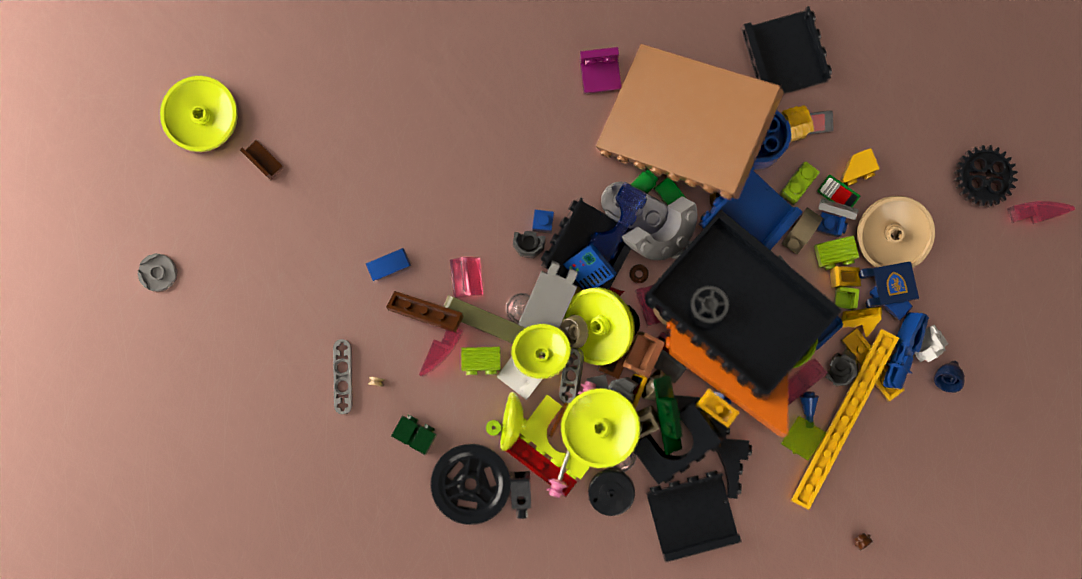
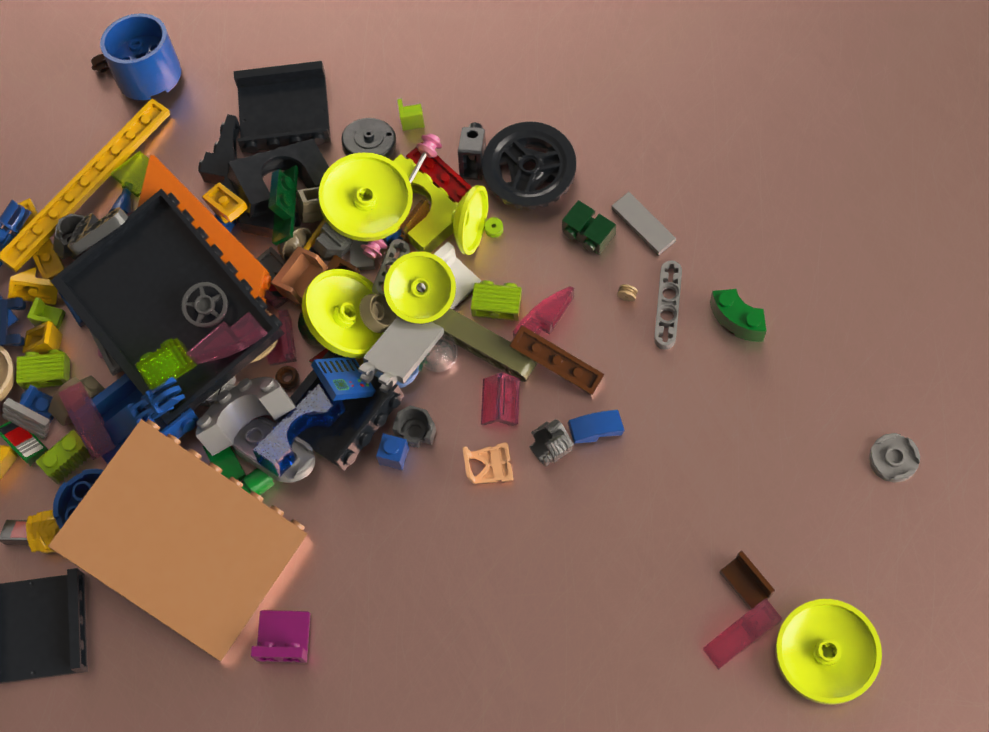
camera: 165 degrees left, 15 degrees down
none -> clear pink slope [59,381,116,460]
none -> dark grey beam [67,207,128,256]
none -> blue brick [100,13,181,100]
none -> blue arm [104,377,185,445]
none -> clear neon green brick [135,338,197,390]
none -> clear pink slope [186,312,267,364]
none -> lime panel [397,98,425,131]
none -> light nougat piece [463,442,514,484]
none -> dark grey hair [529,419,574,466]
none -> light grey tile [612,192,676,256]
none -> clear pink slope [703,599,782,670]
none -> green brick [710,289,767,342]

